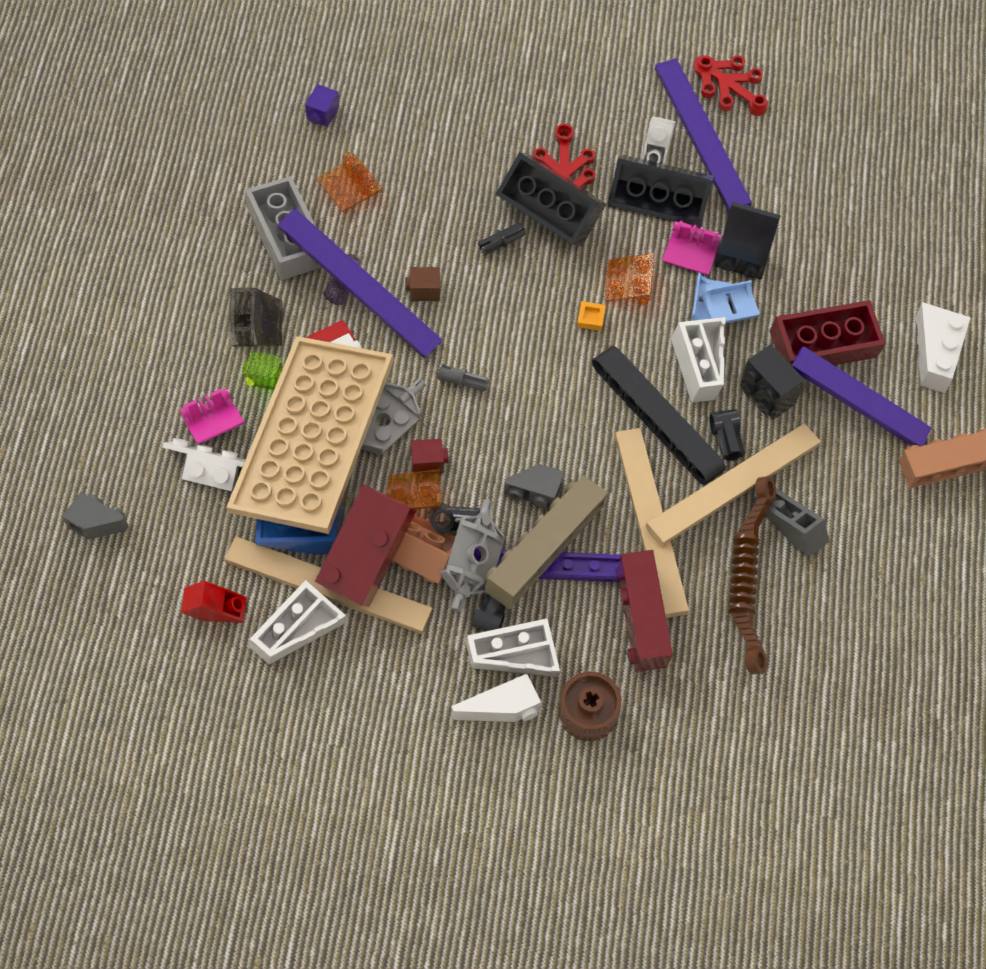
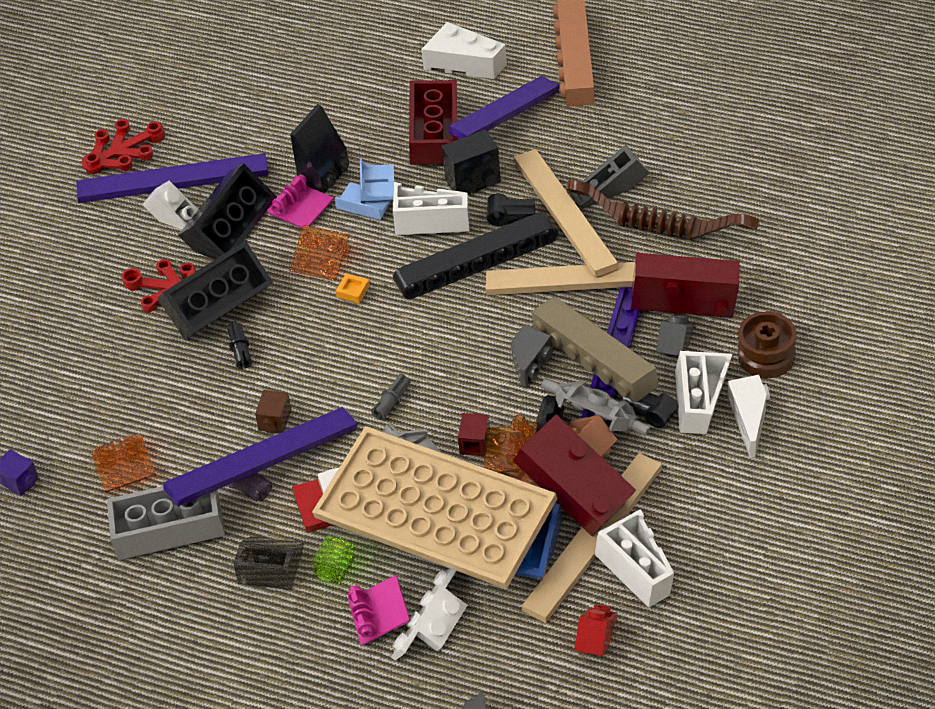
camera: 70 degrees left, 15 degrees down
none -> dark grey slope [656,315,695,356]

